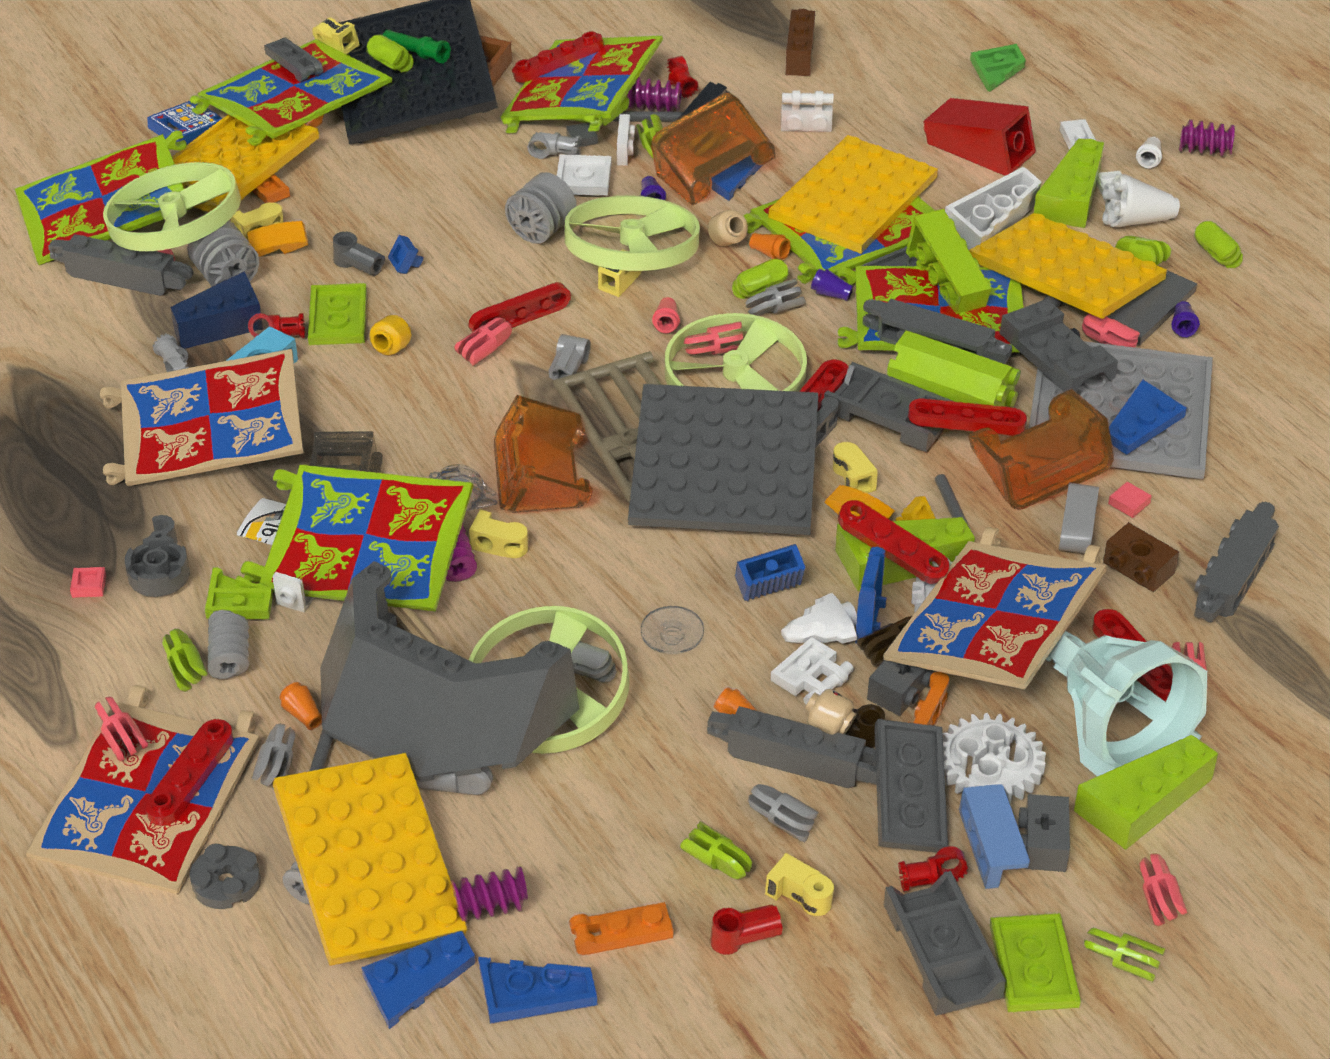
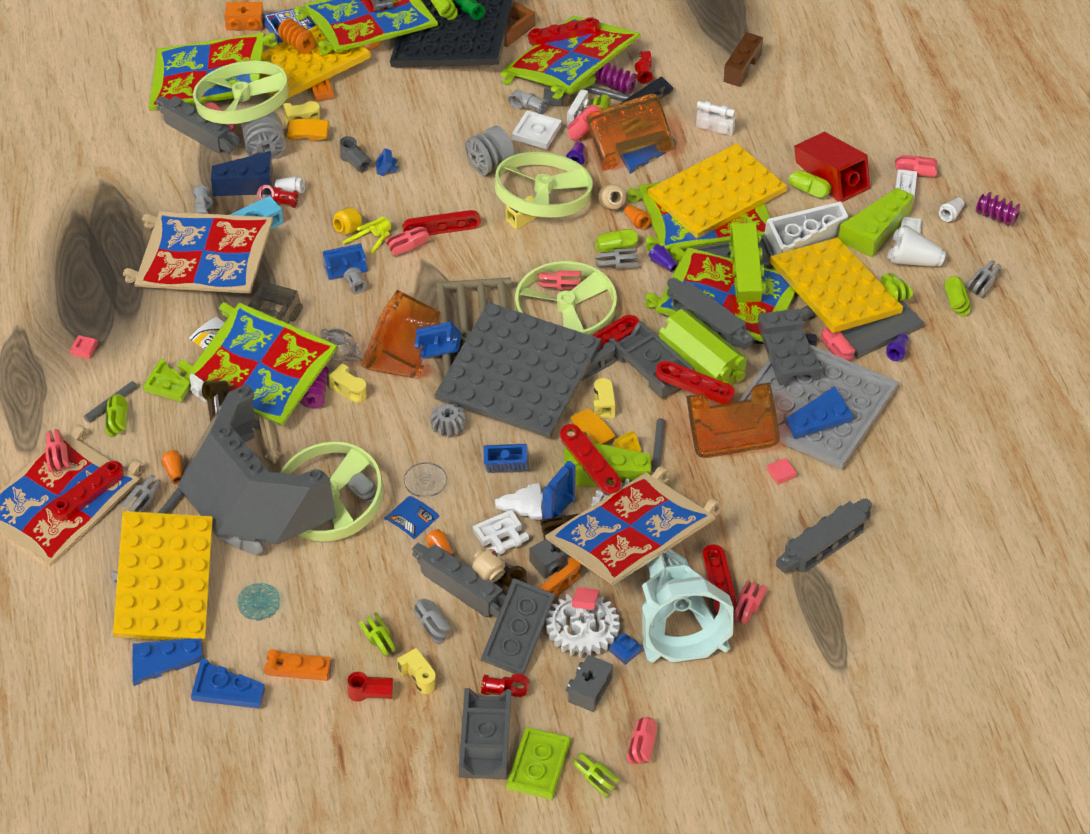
camera: 20 degrees right, 5 degrees up
dark grey piece [124,515,190,597] -> none
dark grey plate [189,843,261,909] -> none
light grey piece [207,610,249,679] -> none
lime tile [308,283,367,345] -> none
magenta piece [451,866,528,923] -> none
light grey piece [549,334,591,380] -> none
coral cone [652,297,680,333] -> none
medium blue panel [959,784,1030,889] -> none
bright green wing [970,44,1026,92] -> none
light grey beam [1059,482,1099,554] -> none
lime wedge [1074,735,1218,850] -> none
reddish brown brick [1103,522,1179,593] -> none
none -> dark grey bar [84,381,137,423]
none -> dark brown piece [202,380,229,422]
none -> orange brick [224,2,264,30]
none -> clear light blue wheel [237,583,280,621]
none -> white cone [275,176,305,194]
none -> orange piece [278,18,315,54]
none -> blue hinge [322,243,368,280]
none -> neon yellow plant [342,216,391,254]
none -> light grey bush [343,267,367,294]
none -> blue sticker [384,496,439,539]
none -> blue hinge [415,322,462,359]
none -> light grey gear [430,402,466,438]
none -> coral arm [567,105,603,141]
none -> coral tile [572,587,600,610]
none -> blue tile [609,633,642,665]
none -> lime arm [788,170,831,198]
none -> coral arm [895,155,937,178]
none -> light grey arm [966,260,1001,297]

